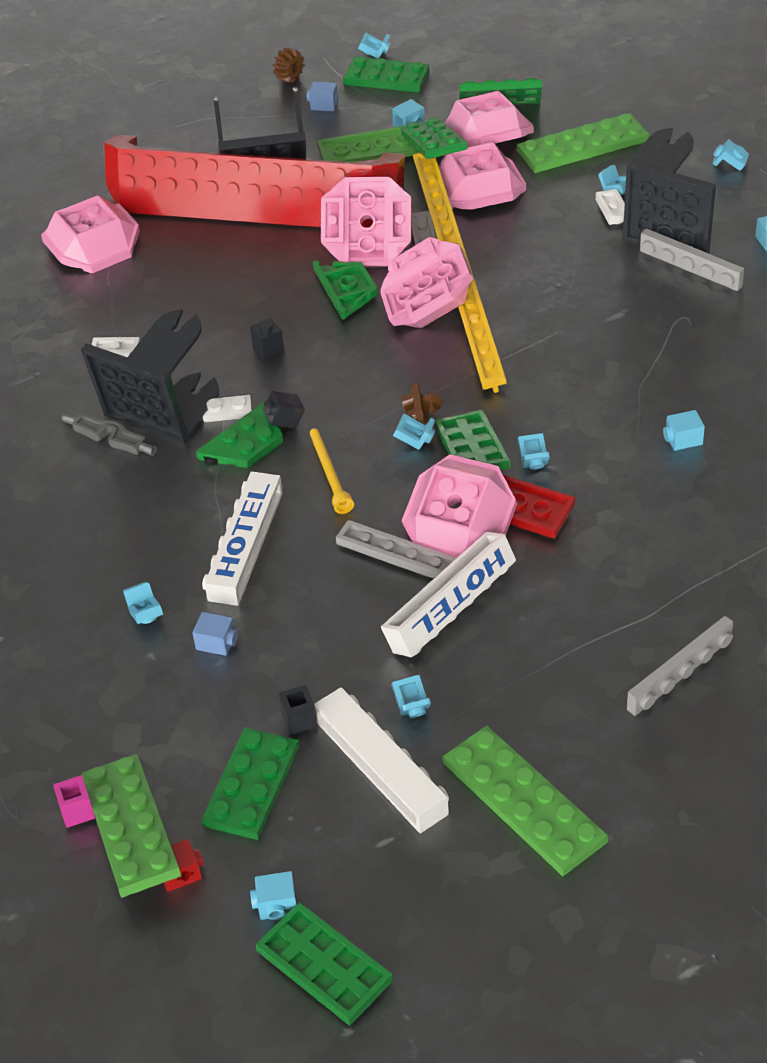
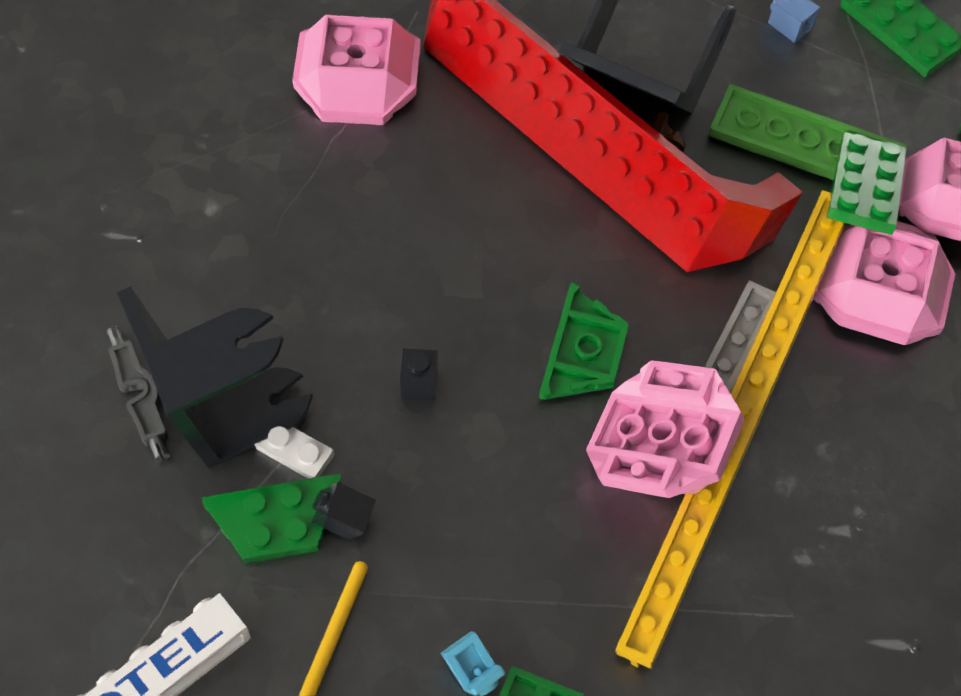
camera: 30 degrees right, 15 degrees up
white plate [92,337,140,357] -> none
bright pink piece [321,177,411,268] -> none
medium azure brick [392,99,425,127] -> none
reddish brown hips [401,383,442,425] -> none

